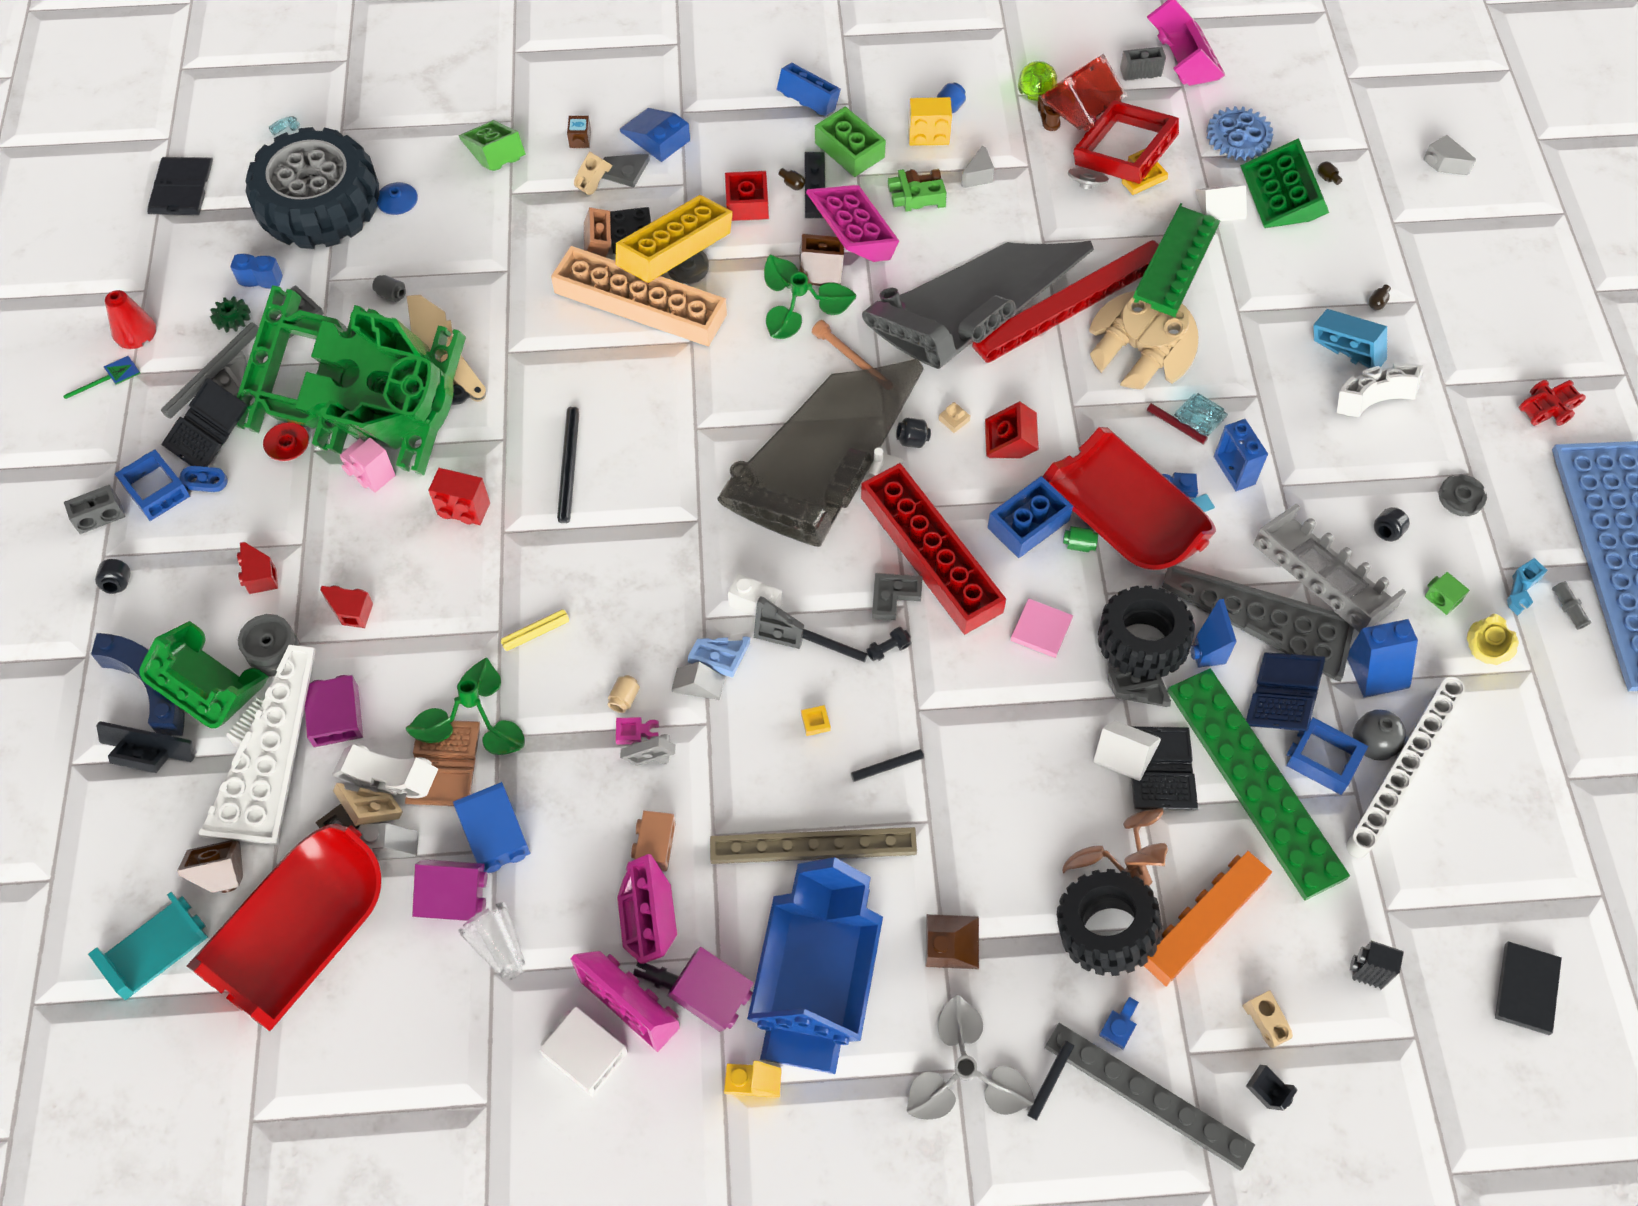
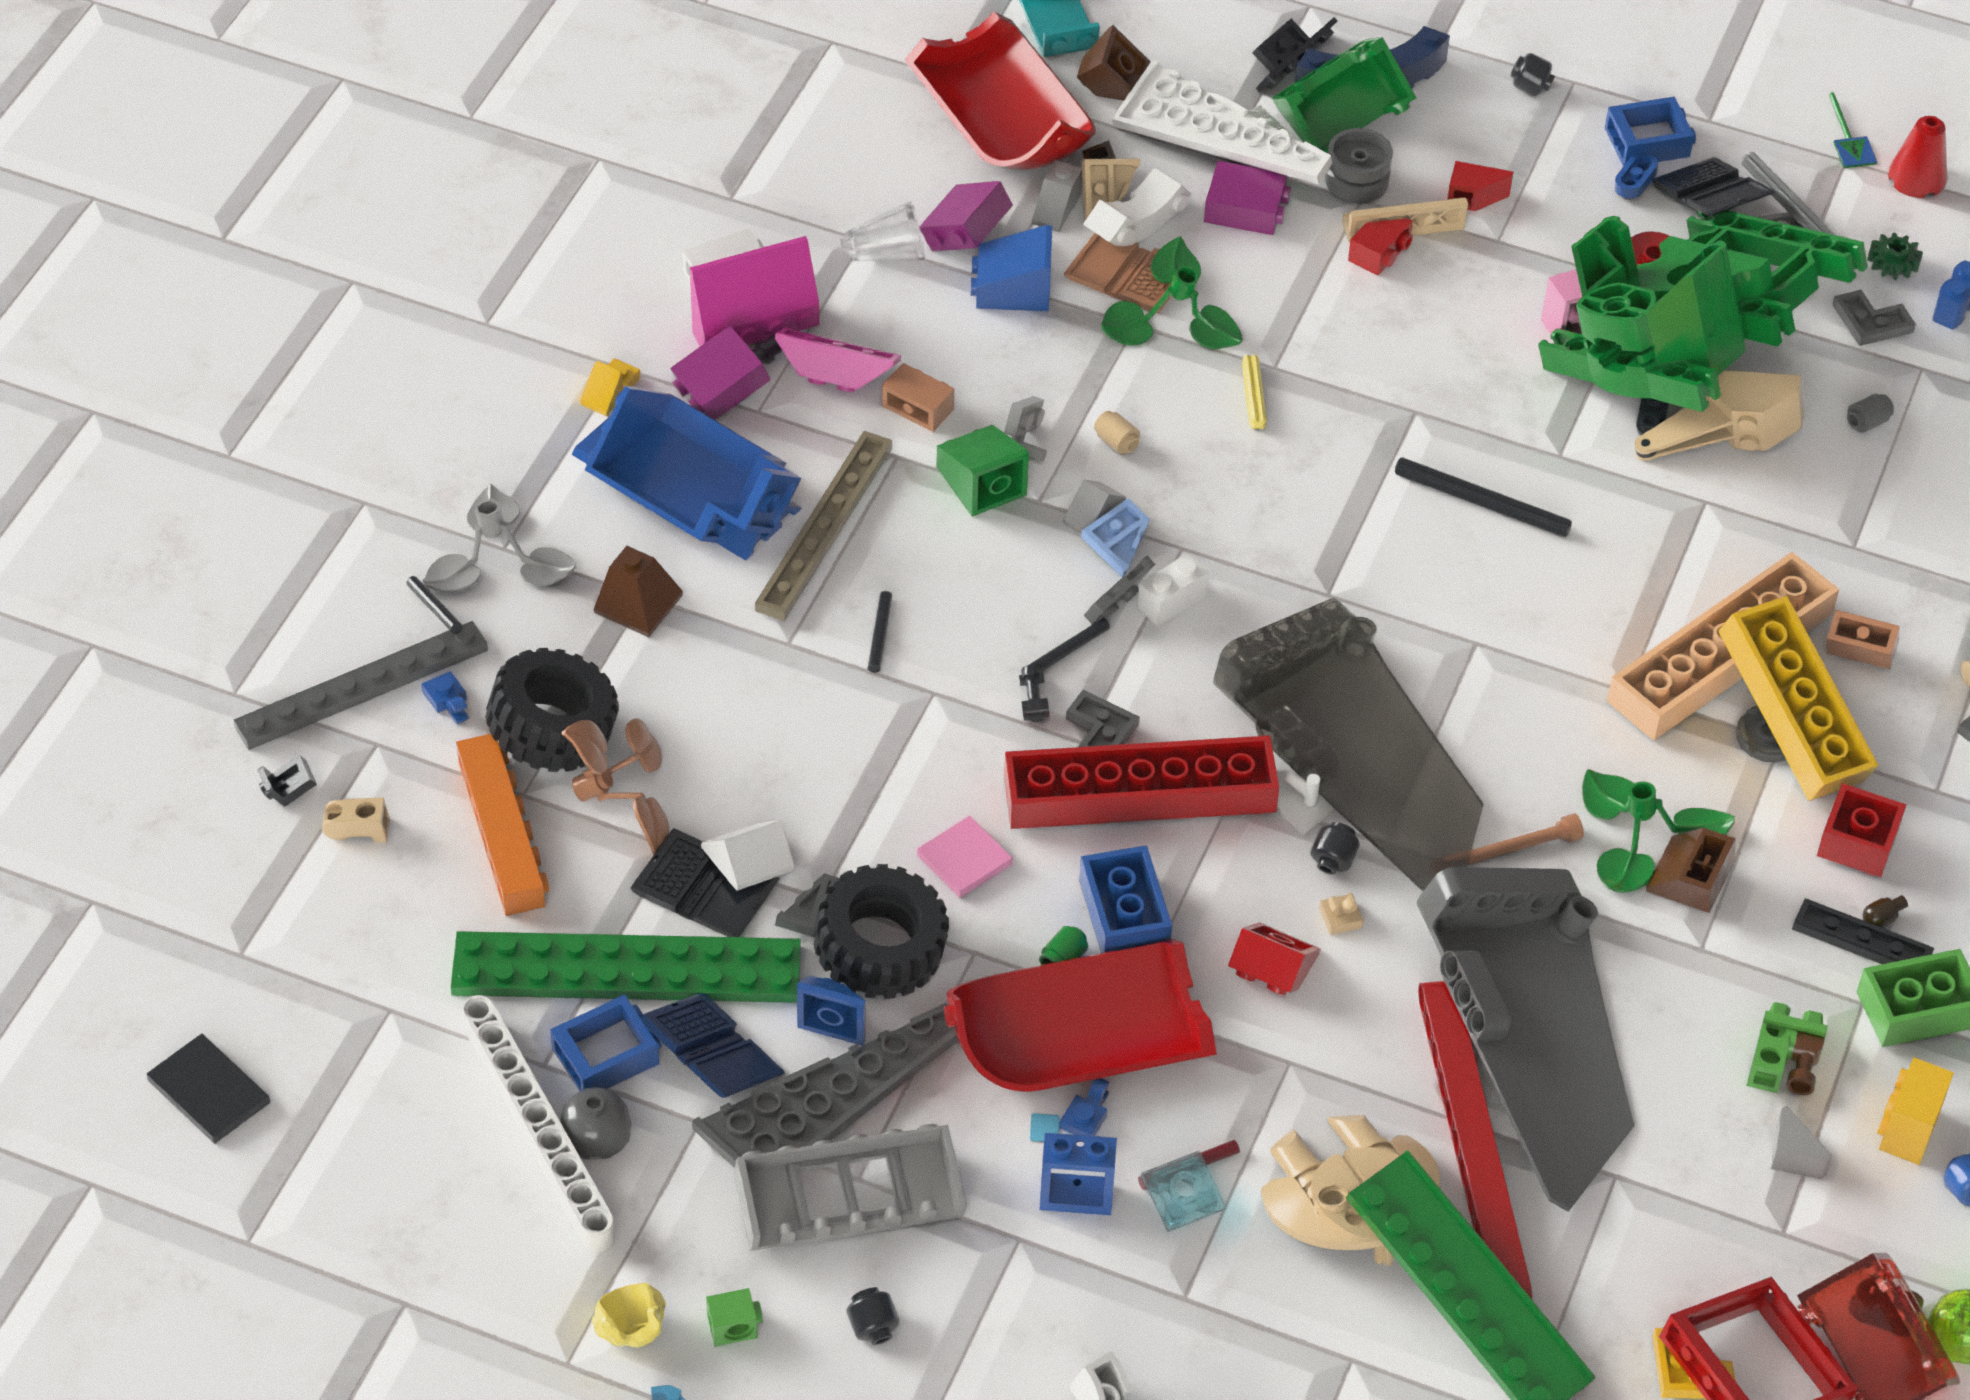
camera: 115 degrees right, 10 degrees down
dark grey brick [64,484,126,534] -> none
red brick [428,468,490,525] -> none
black brick [610,207,651,255] -> none
dark pink plate [616,717,659,745] -> none
yellow plate [801,705,831,736] -> none
dark pink slope [806,185,899,262] -> none
light grey dish [1068,168,1109,189] -> none
blue slope [1347,619,1418,698] -> none
black brick [1350,940,1404,990] -> none
none -> green slope [936,425,1029,516]
none -> tan fence [1342,198,1468,243]

